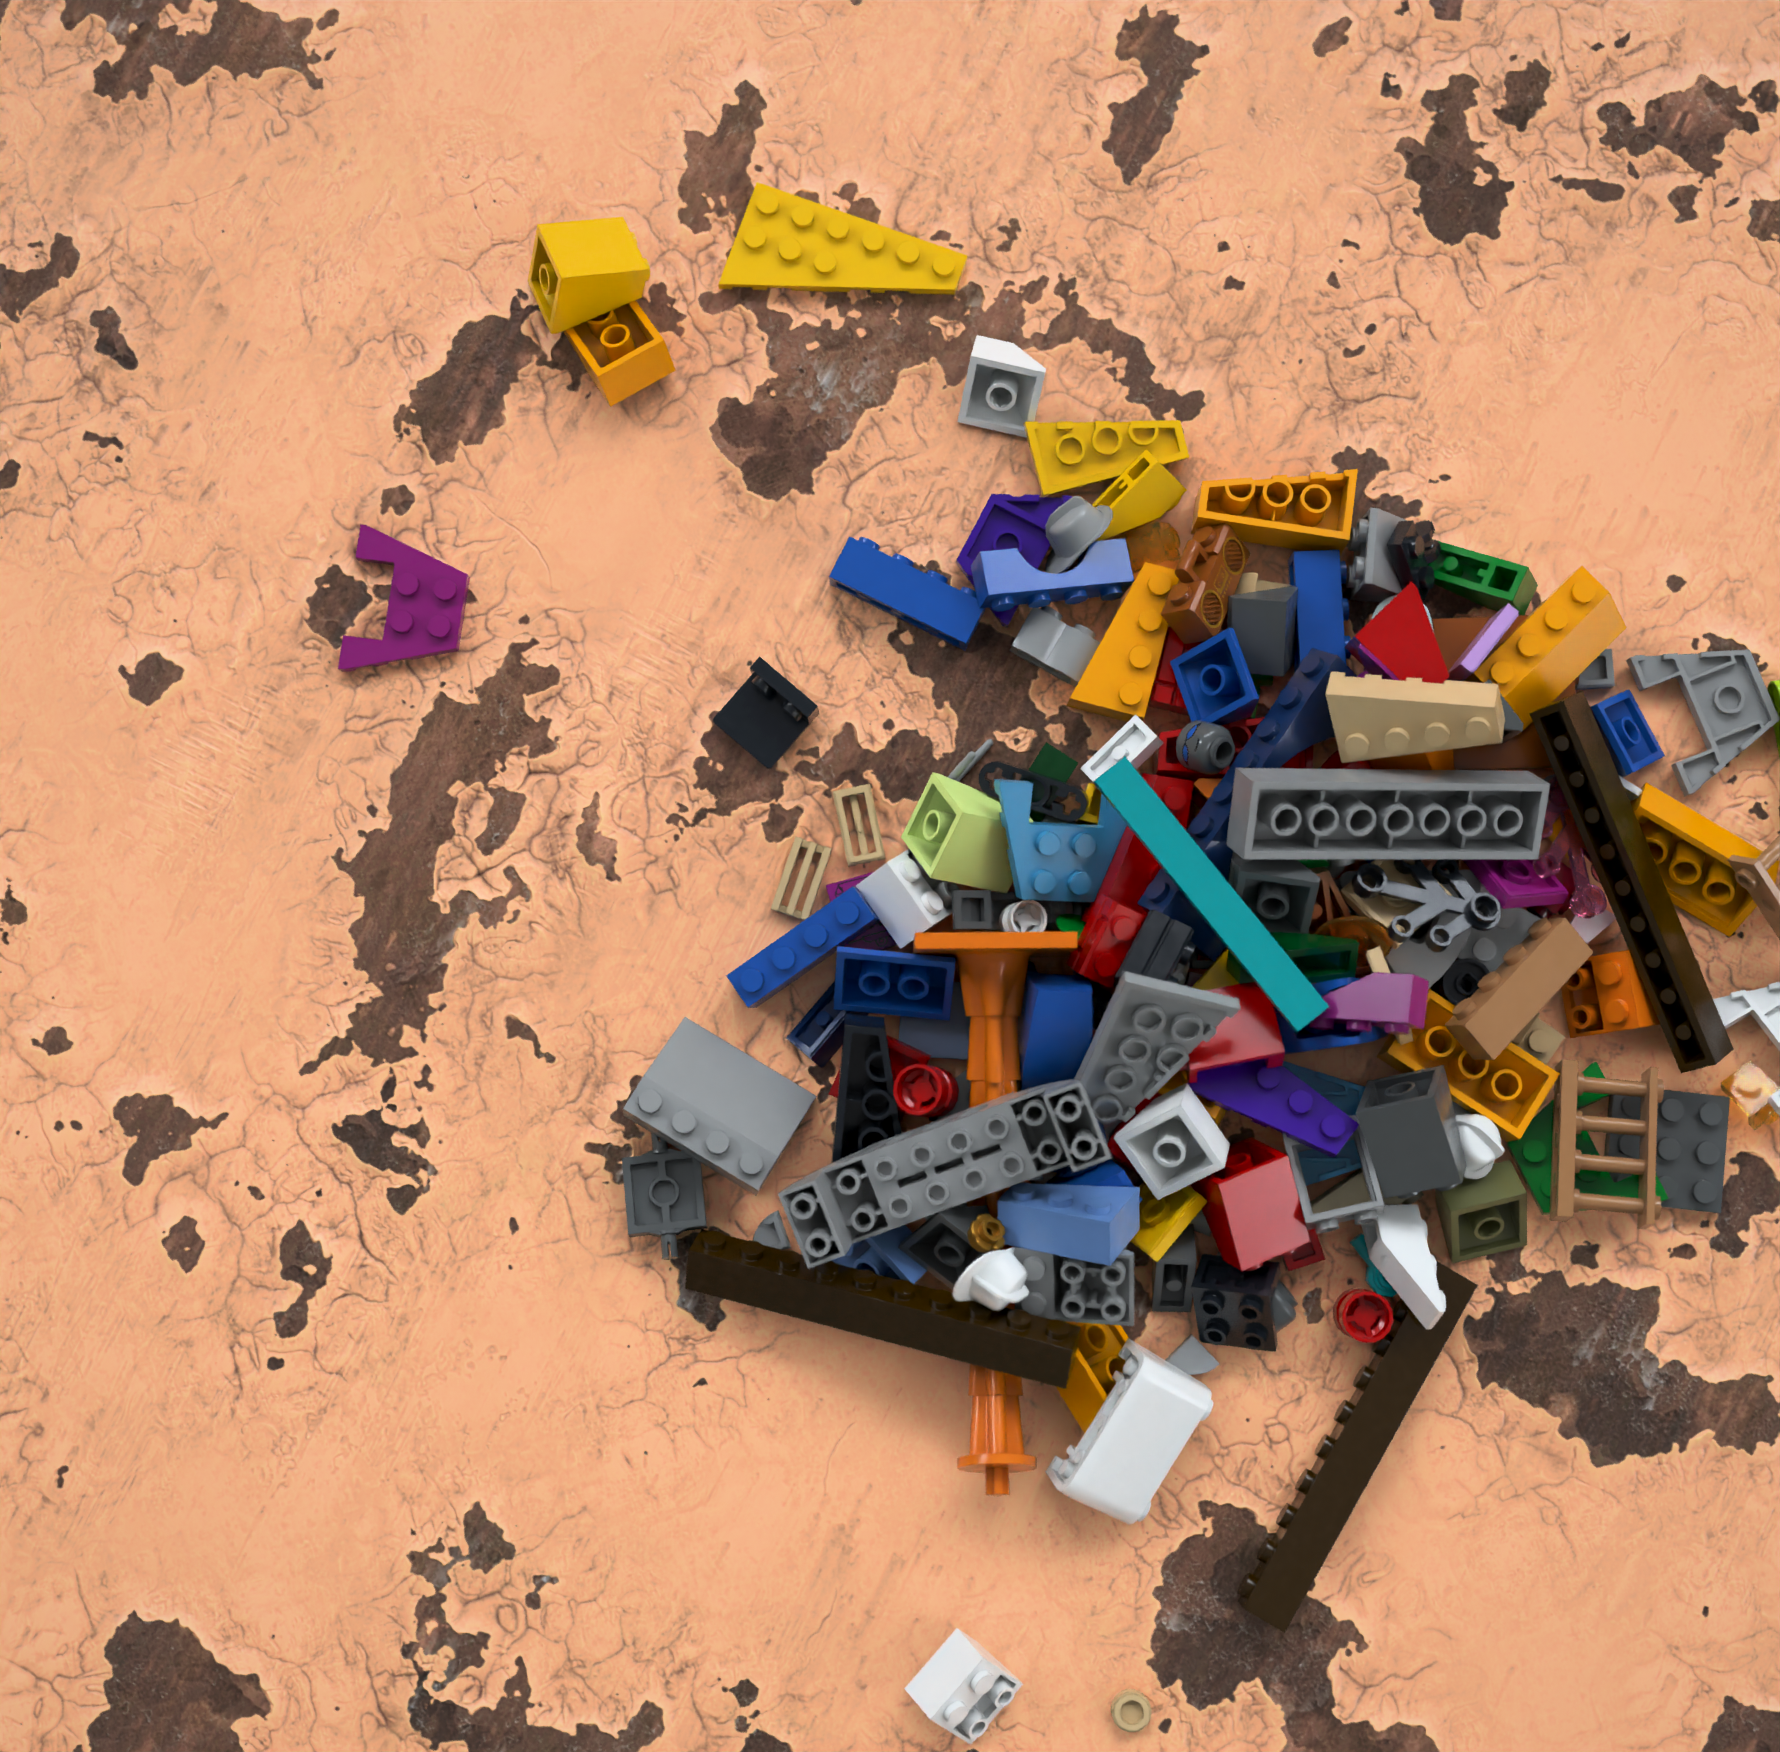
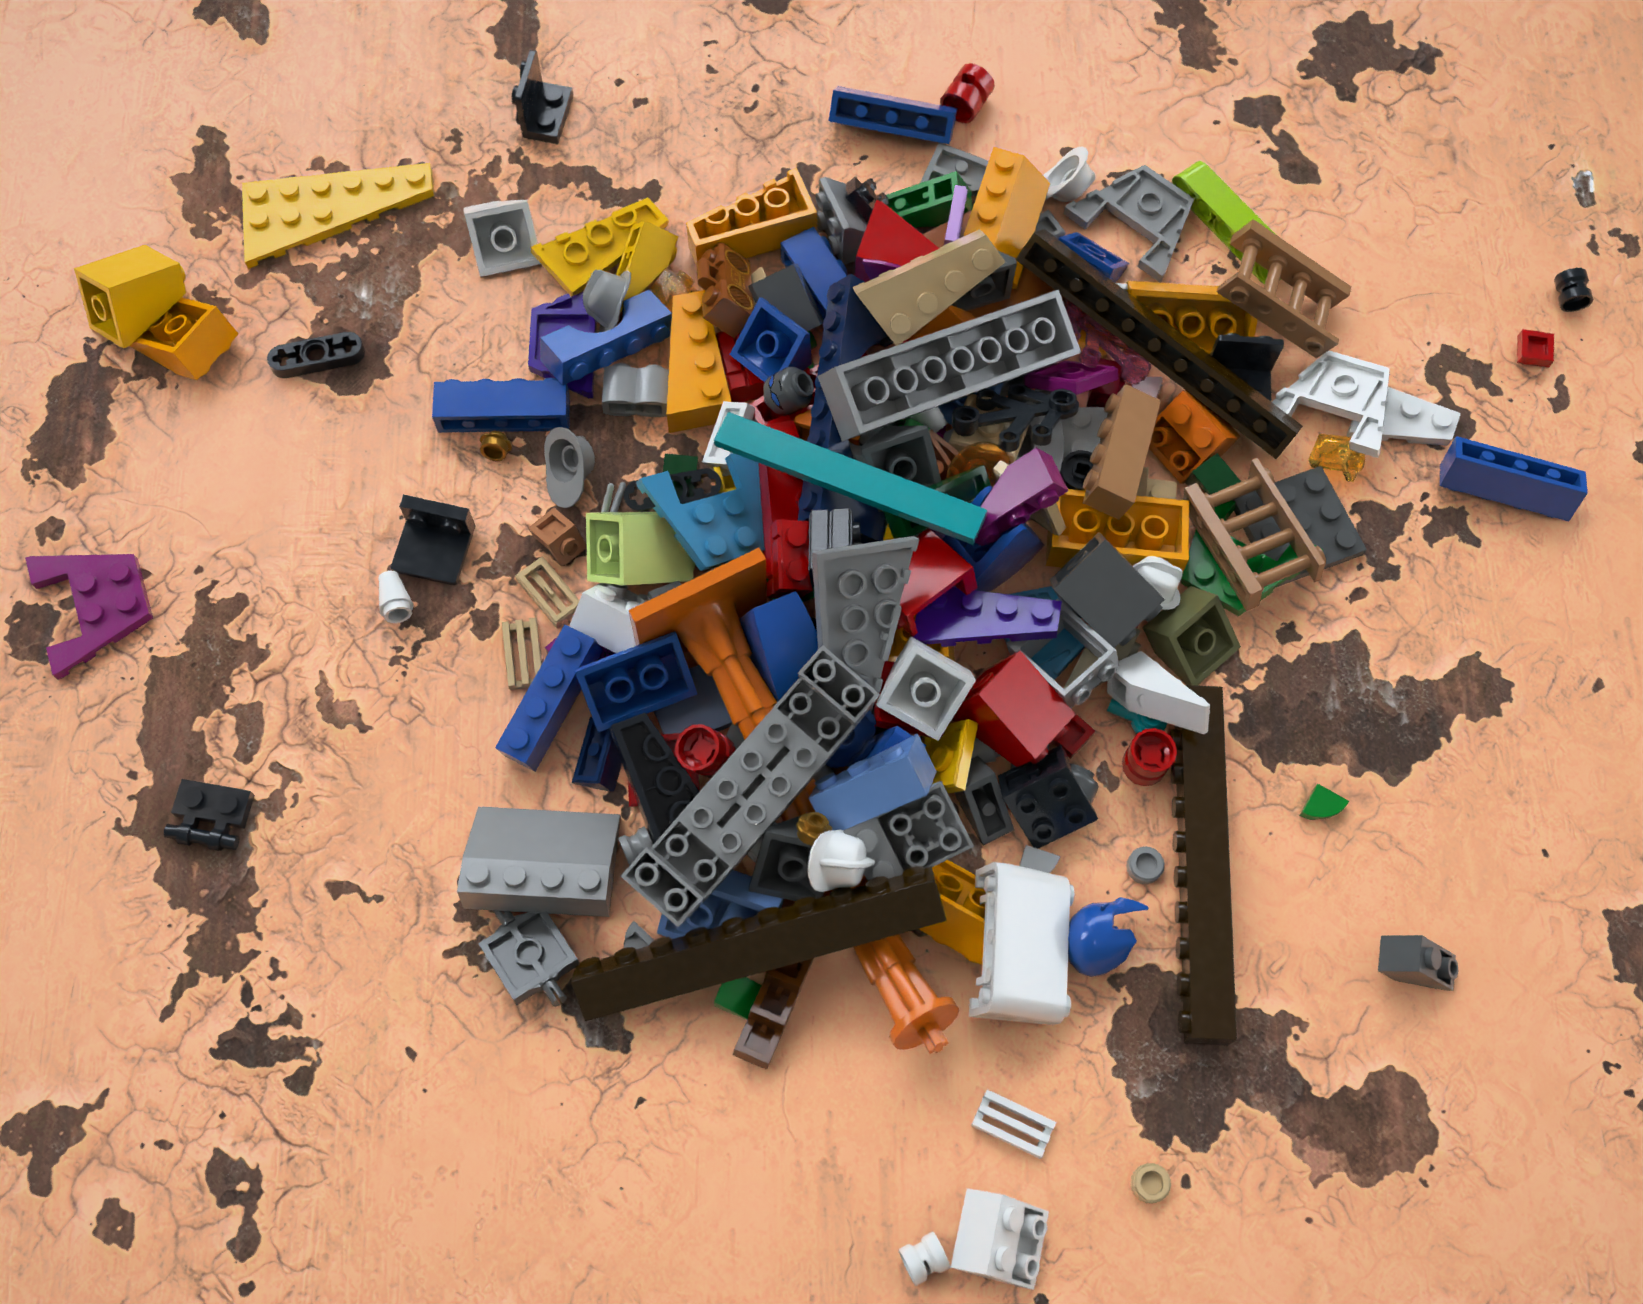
camera: 30 degrees left, 15 degrees down
none -> black plate [164,779,255,851]
none -> black beam [267,332,365,378]
none -> white cone [378,571,414,623]
none -> pearl gold plate [479,431,512,461]
none -> black bracket [512,50,574,144]
none -> nougat bracket [528,508,587,566]
none -> light grey piece [544,427,595,508]
none -> light grey wheel [618,826,653,866]
none -> green slope [714,977,762,1020]
none -> reddish brown slope [733,958,814,1070]
none -> blue brick [828,86,958,144]
none -> white wheel [898,1232,950,1286]
none -> light grey wing [920,143,988,196]
none -> red wheel [940,63,995,124]
none -> white tile [971,1089,1056,1159]
none -> white piece [1043,146,1096,202]
none -> blue helmet [1068,897,1148,977]
none -> light grey tile [1126,846,1164,884]
none -> dark green panel [1185,453,1241,495]
none -> black bracket [1210,333,1284,401]
none -> green tile [1299,784,1349,820]
none -> dark grey slope [1378,935,1458,991]

